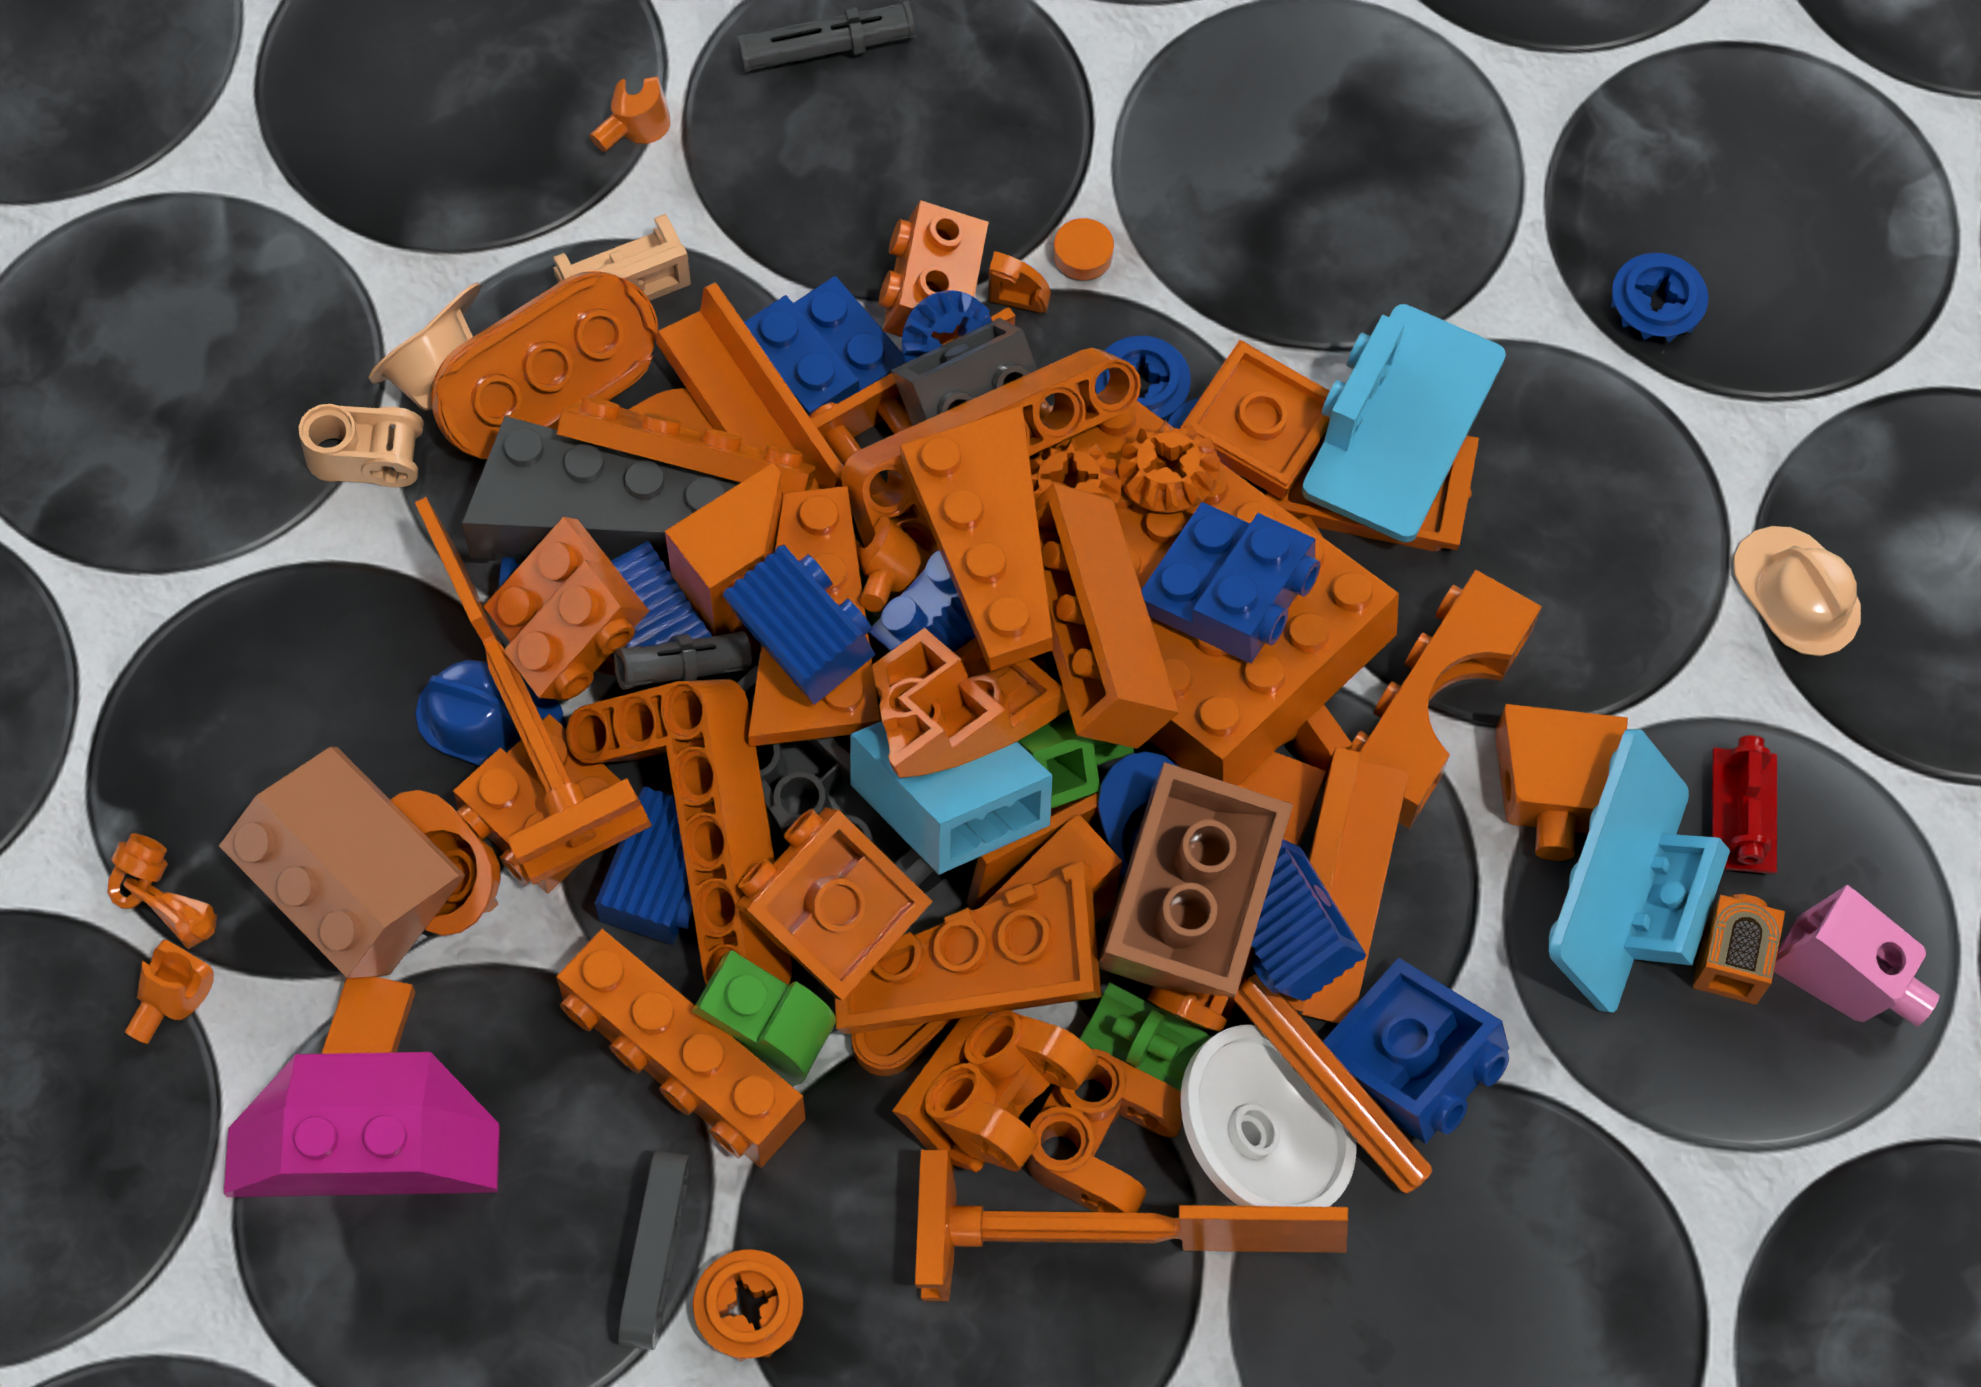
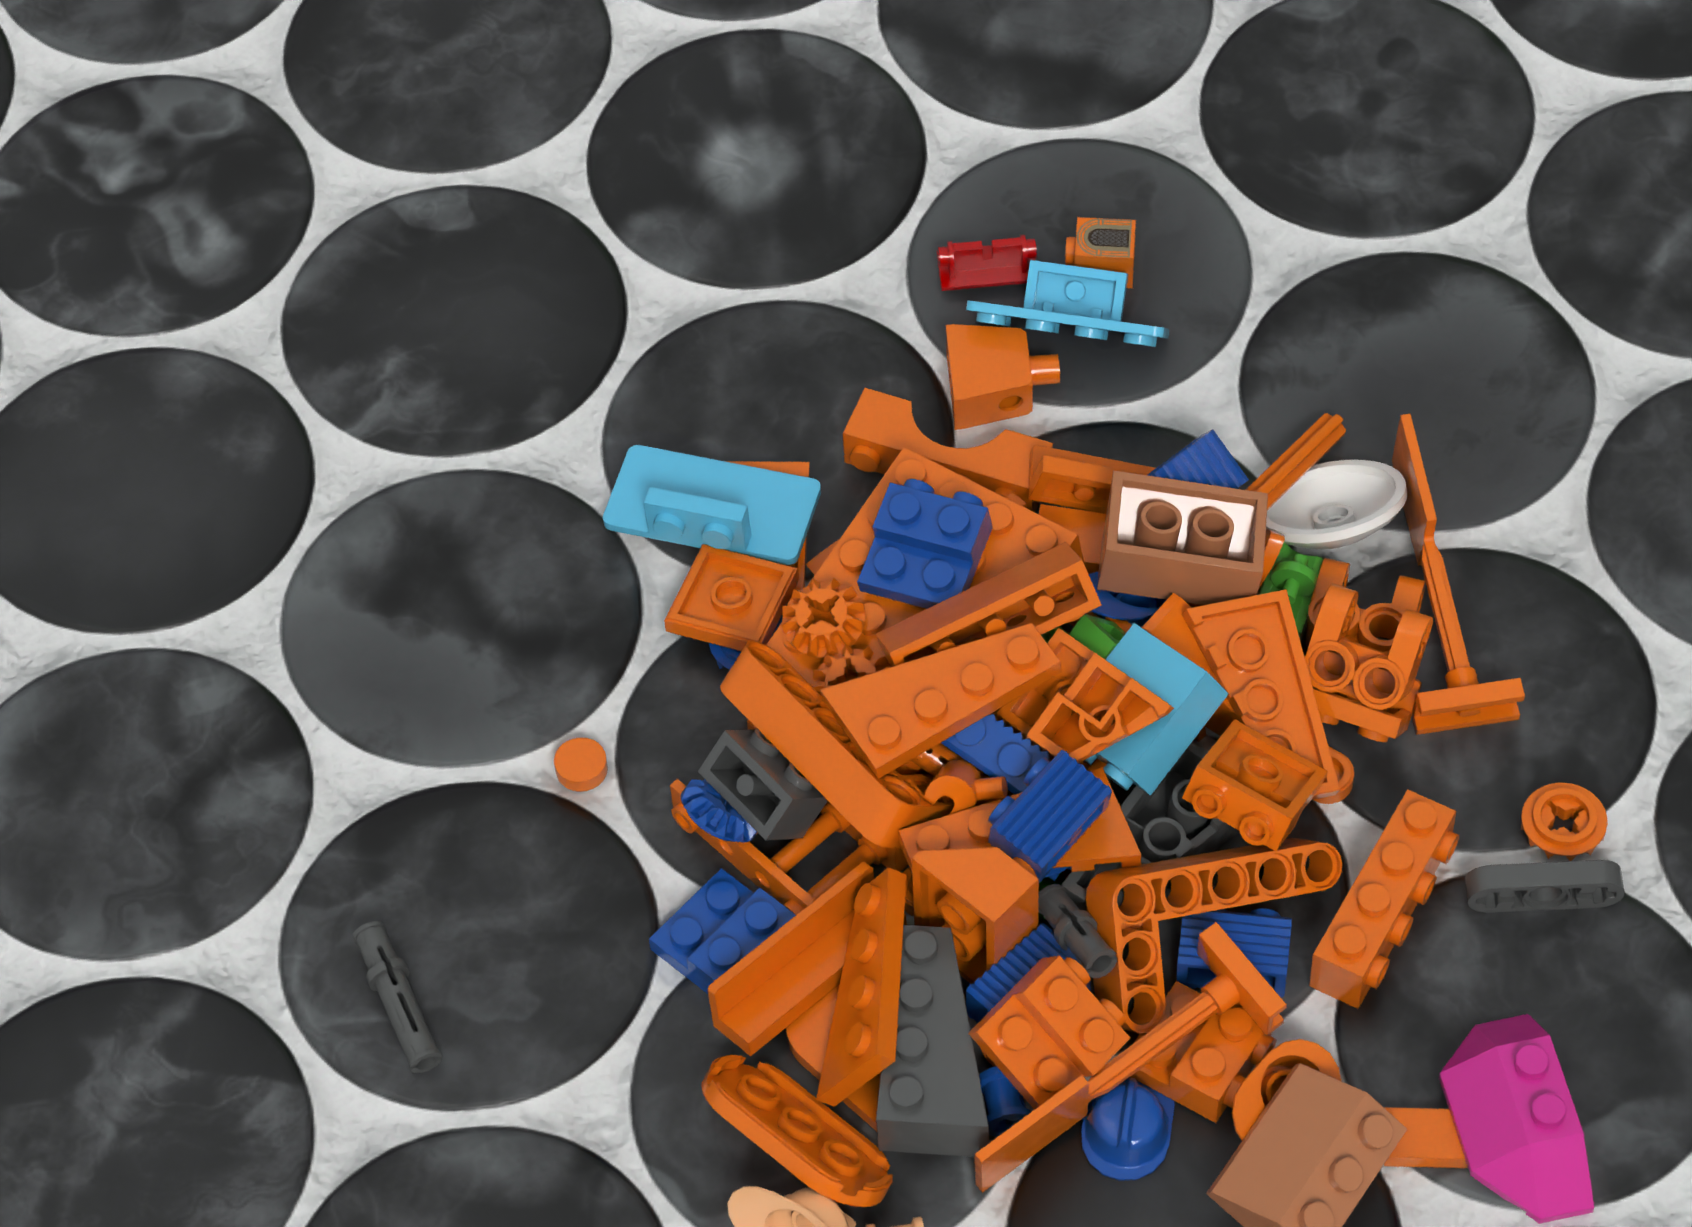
camera: 95 degrees left, 10 degrees down
light nougat hinge [553,214,691,301] -> none
orange piece [589,76,671,153] -> none
bright green brick [692,950,836,1087] -> none
orange brick [878,200,989,344] -> none
orange tile [988,251,1051,313] -> none
blue gear [1095,336,1191,421] -> none
blue plate [1323,957,1509,1144] -> none
blue gear [1611,253,1708,343] -> none
light nougat piece [1734,526,1861,656] -> none
bright pink torso [1774,885,1940,1027] -> none

